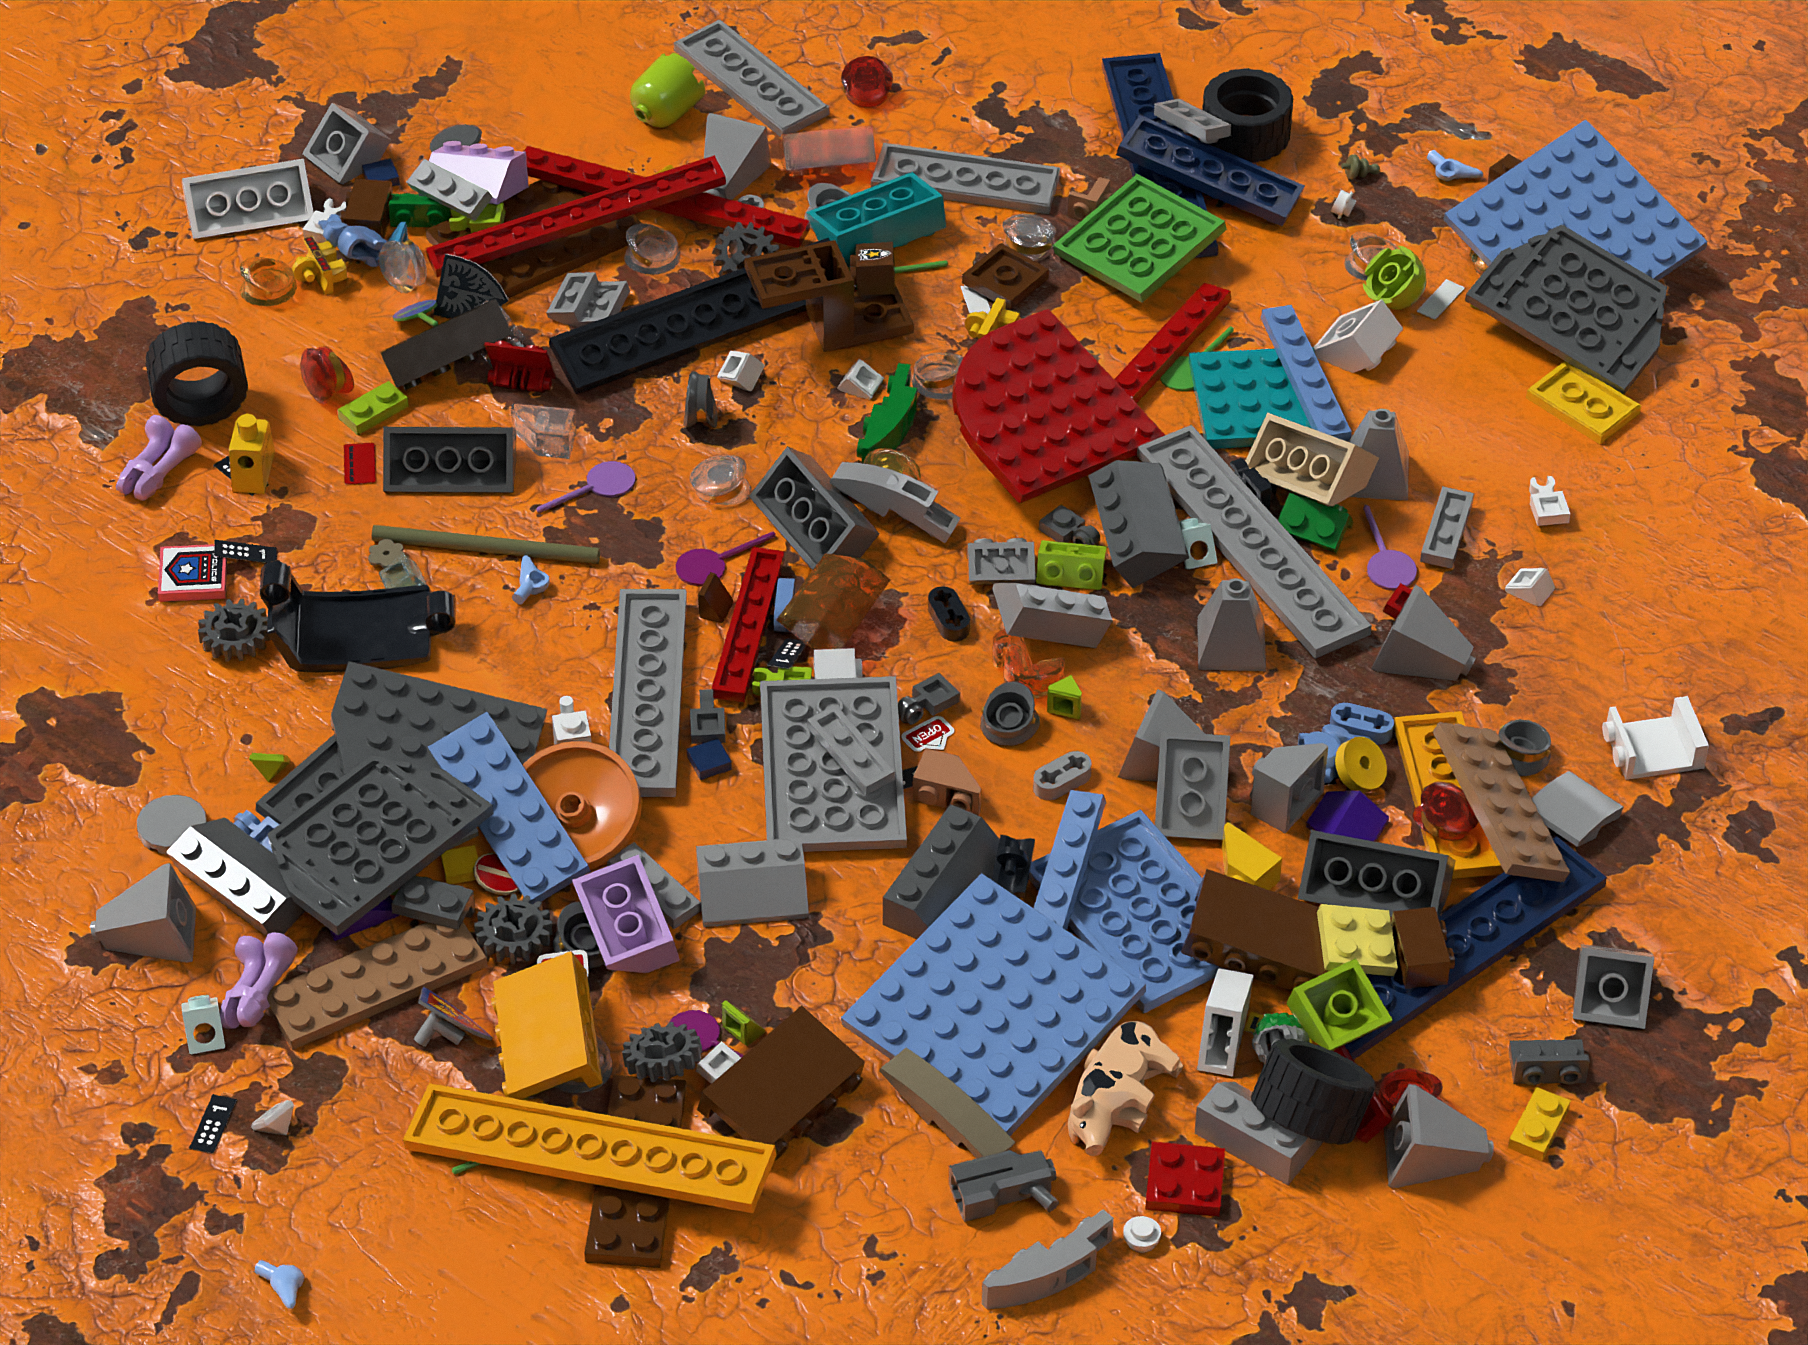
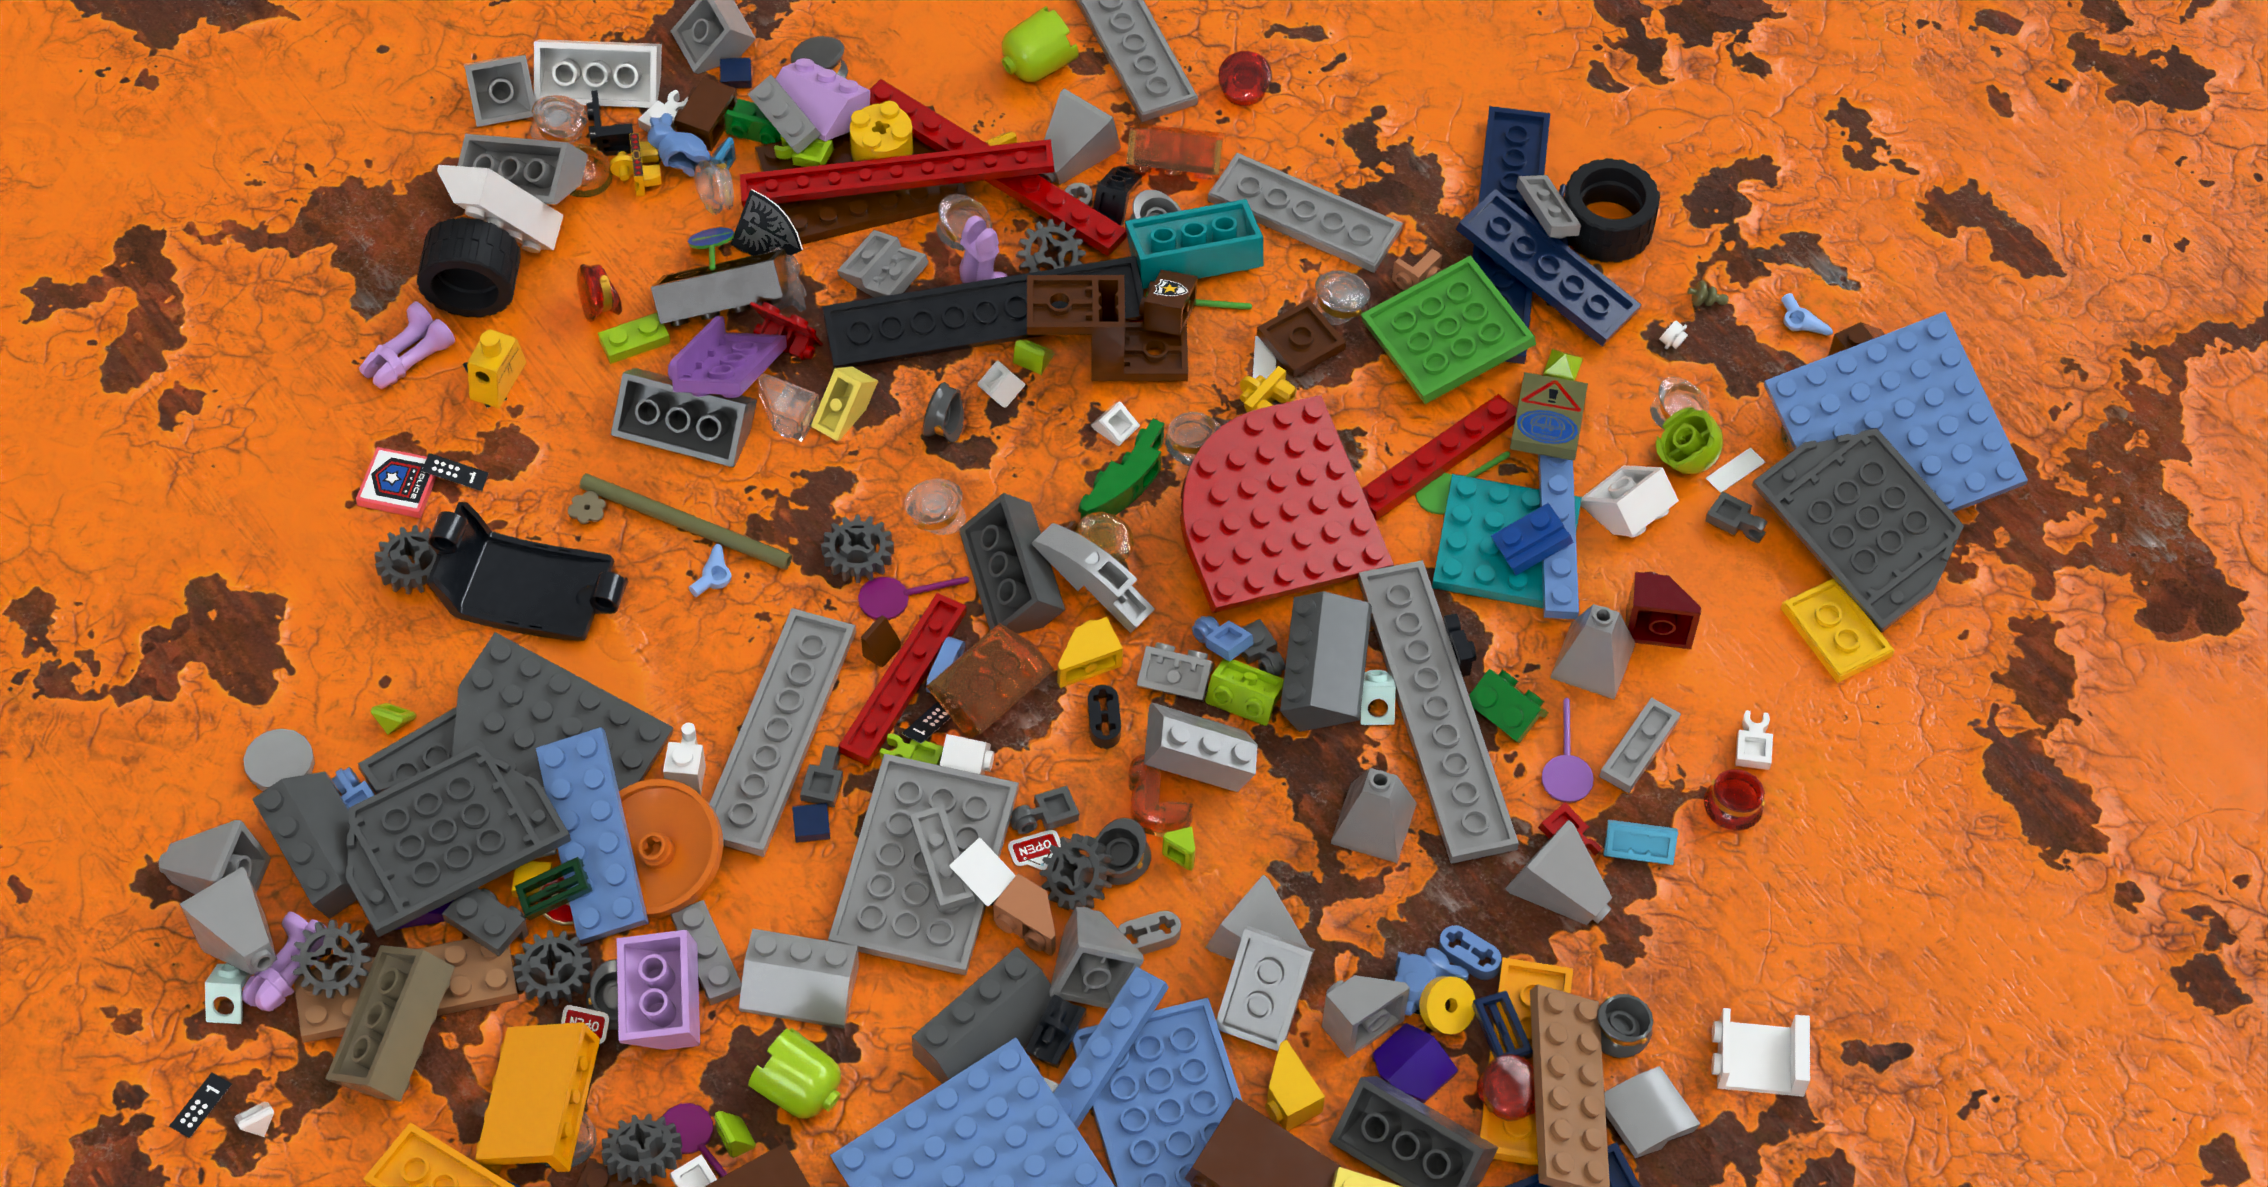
camera: 15 degrees right, 10 degrees up
red sticker [344,442,376,485] -> none
clear light blue slope [379,554,427,588] -> none
shield [414,987,492,1047] -> none
medium lavender piece [536,461,635,513] -> none
tan slope [1245,413,1379,506] -> none
white slope [1505,568,1555,606] -> none
none -> light grey slope [180,866,277,975]
none -> dark grey gear [291,919,372,998]
none -> dark tan slope [325,945,455,1102]
none -> white slope [437,165,564,253]
none -> light grey slope [457,134,588,205]
none -> light grey slope [464,55,538,127]
none -> dark green tile [515,857,593,920]
none -> clear piece [530,95,588,143]
none -> black bracket [586,90,633,157]
none -> medium lavender bracket [668,316,787,398]
none -> lime cylinder [748,1028,841,1119]
none -> light yellow slope [810,366,878,441]
none -> dark grey gear [821,514,894,583]
none -> yellow brick [850,101,913,161]
none -> white sticker [949,838,1016,906]
none -> lavender piece [959,216,1007,283]
none -> lime slope [1013,340,1054,375]
none -> dark grey gear [1040,834,1115,910]
none -> light grey slope [1049,906,1144,1009]
none -> yellow slope [1057,617,1123,688]
none -> black bracket [1093,166,1142,226]
none -> medium blue plate [1192,616,1253,662]
none -> dark blue tile [1472,991,1533,1068]
none -> blue plate [1491,503,1574,576]
none -> olive tile [1510,372,1588,460]
none -> lime slope [1543,349,1583,381]
none -> medium azure plate [1603,820,1678,865]
none -> dark red slope [1626,572,1701,649]
none -> clear red piece [1704,769,1765,831]
none -> dark grey plate [1706,492,1767,543]

